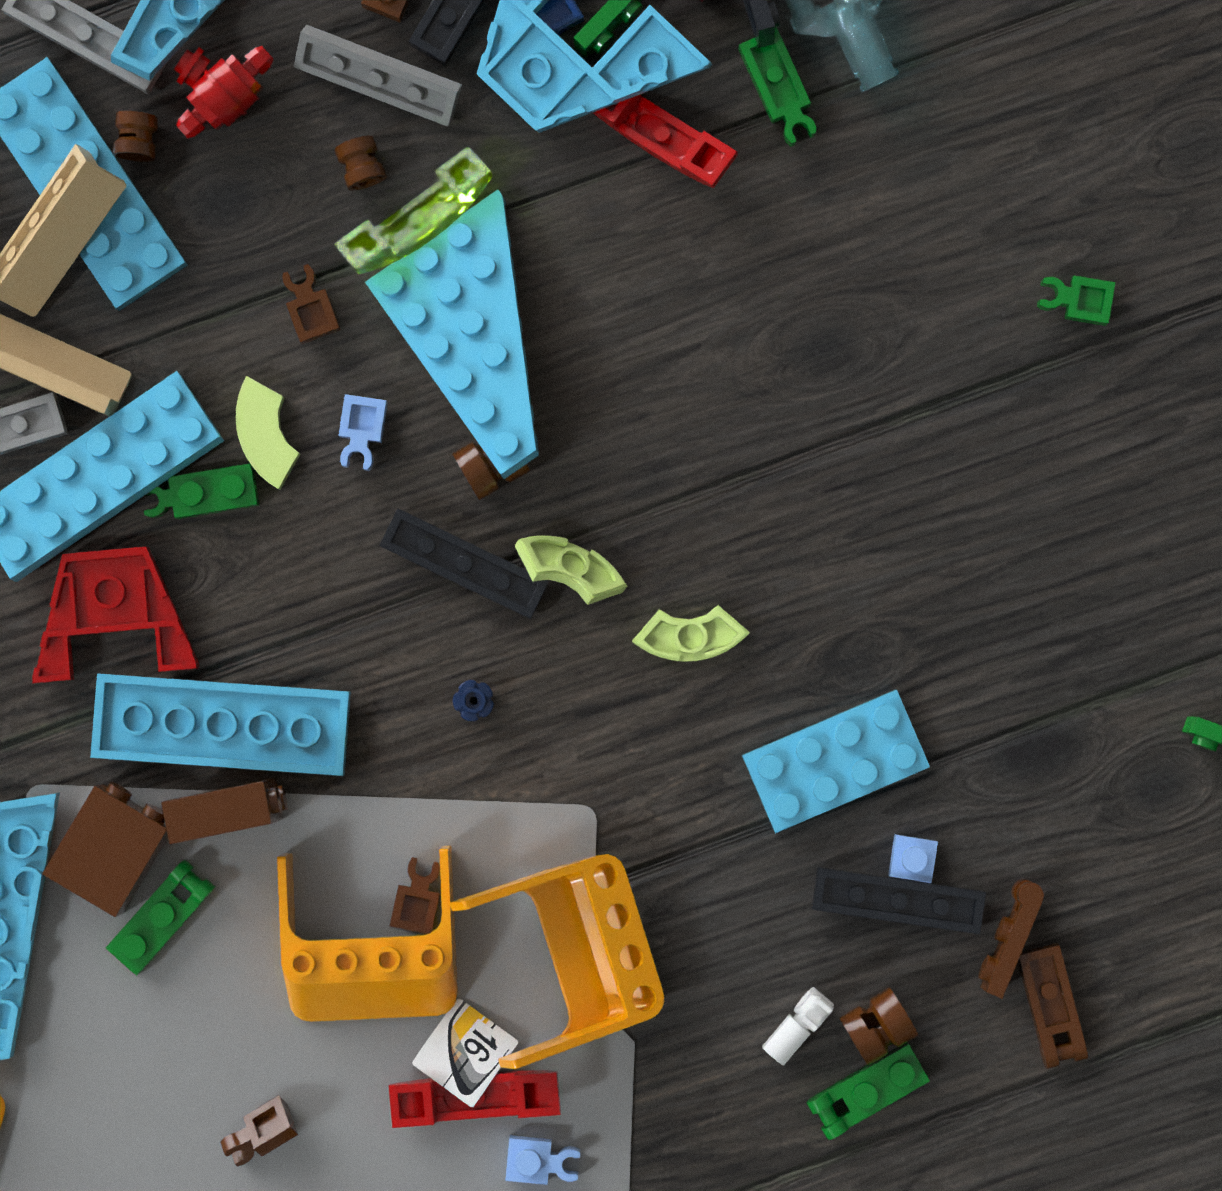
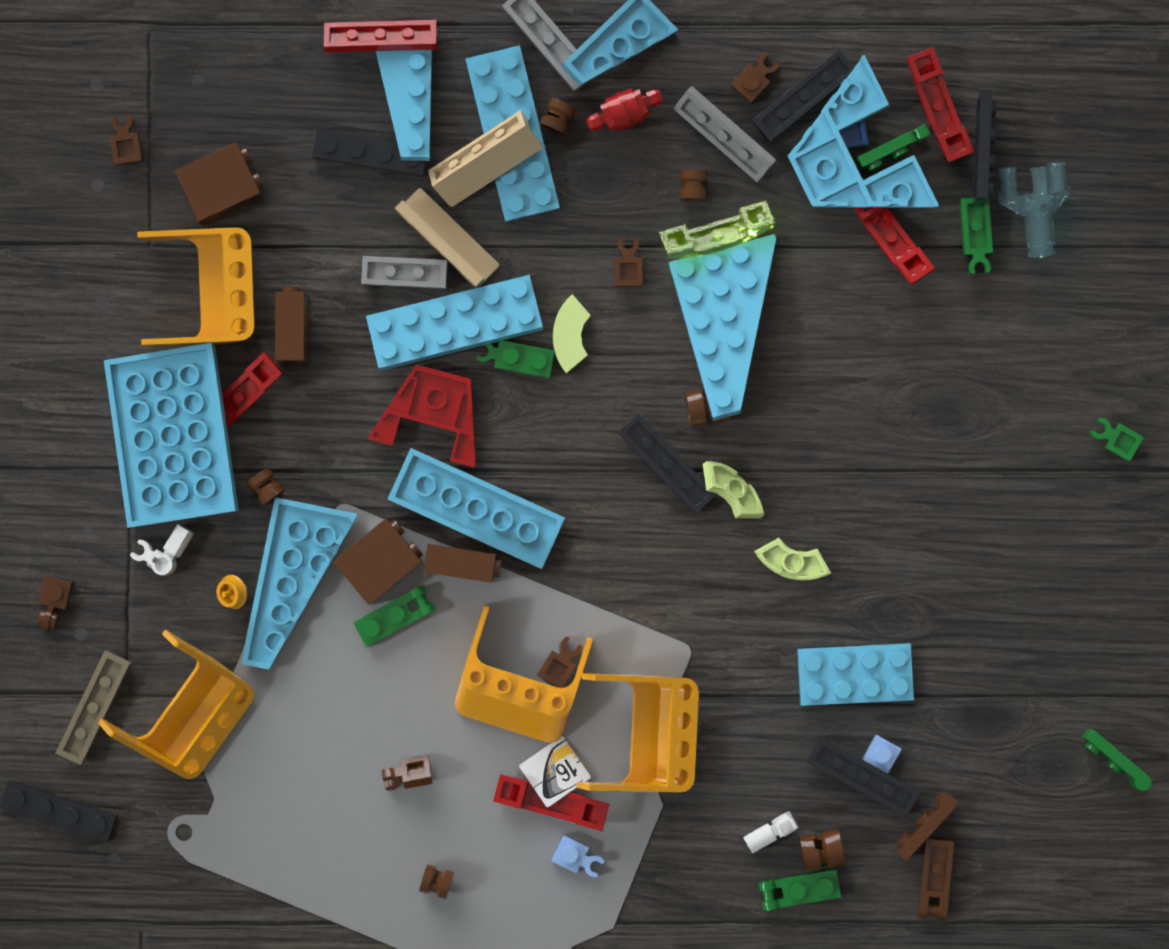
camera: 15 degrees right, 0 degrees up
red plate [174,47,211,87] -> none
light blue plate [338,394,388,471] -> none
dark blue plate [453,680,494,721] -> none

